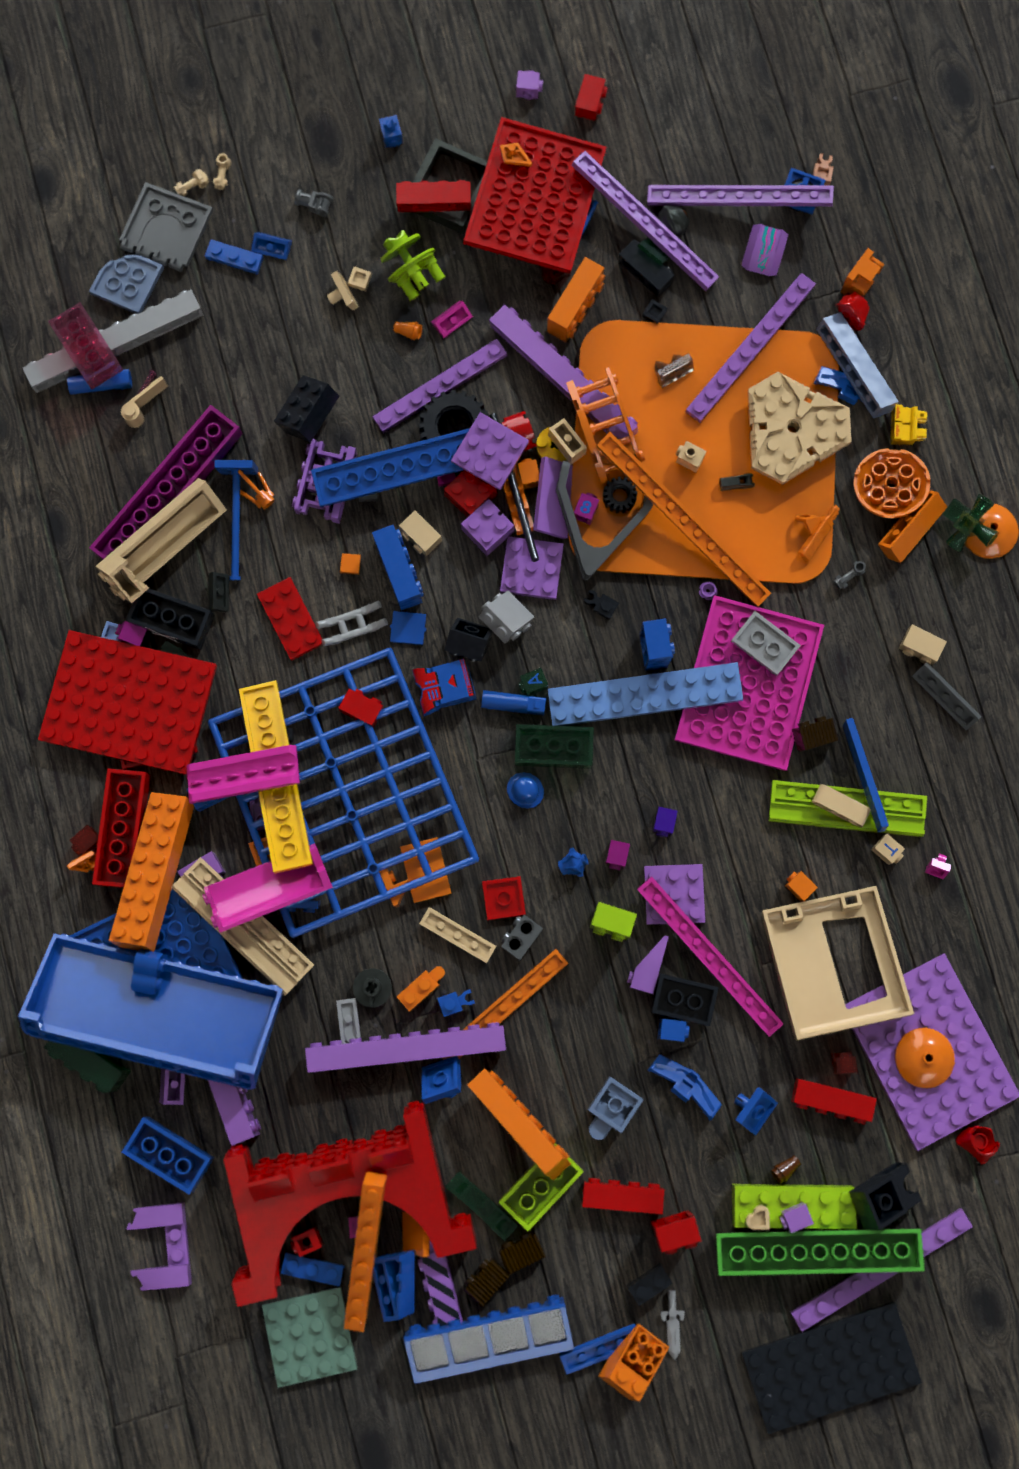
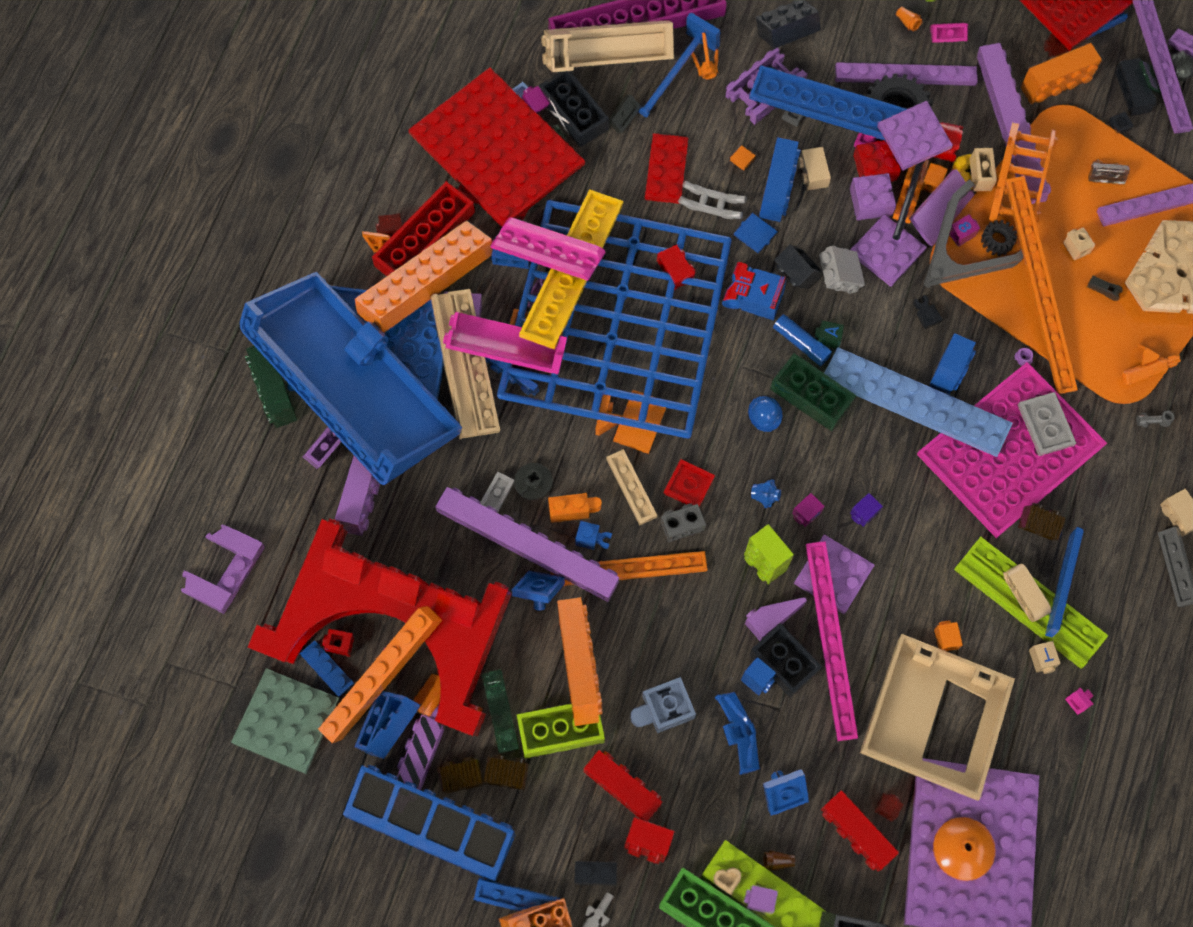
camera: 30 degrees right, 10 degrees down
blue brick [121,1116,215,1194] -> none

